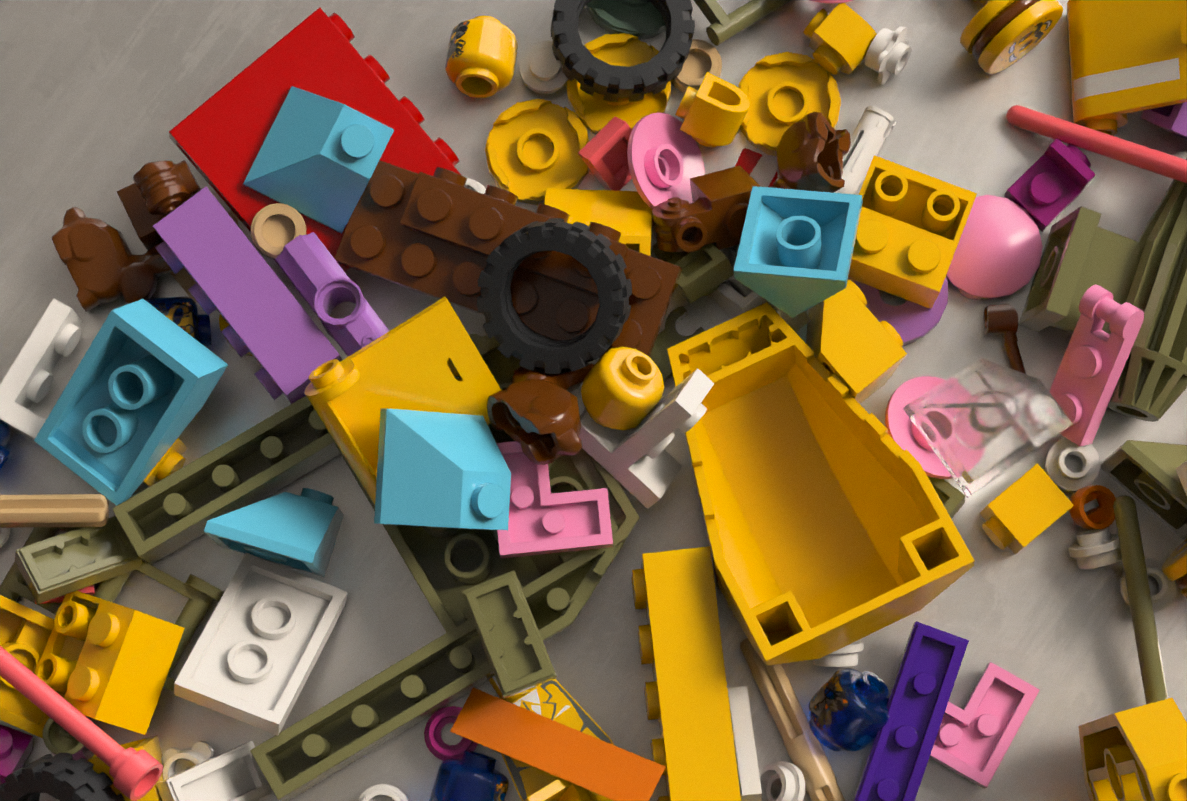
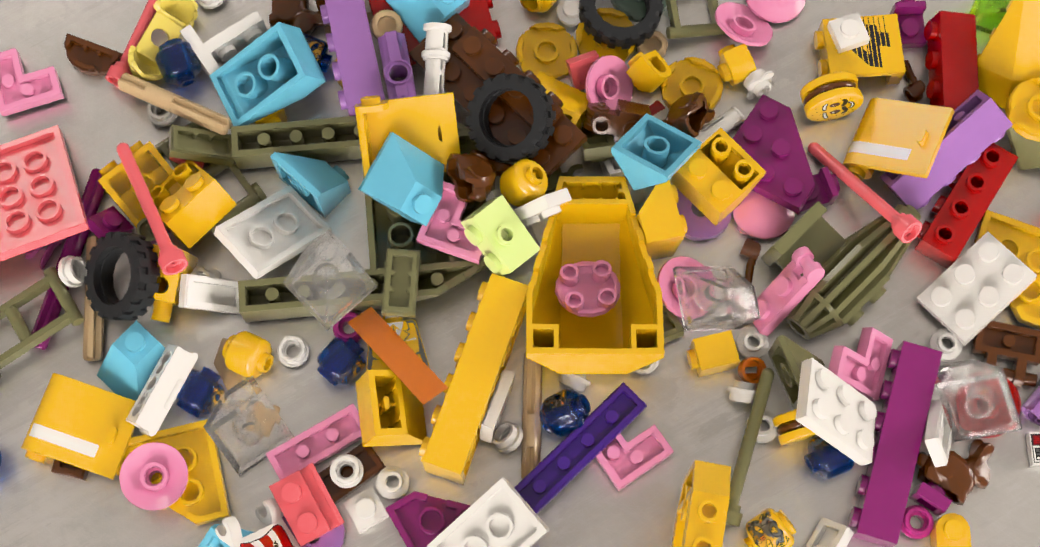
camera: 25 degrees right, 5 degrees down
none -> clear slope [283,229,377,331]
none -> white pin [421,22,452,95]
none -> yellowish green brick [460,195,540,276]
none -> bright pink dish [555,260,620,317]
none -> magenta plate [733,94,815,214]

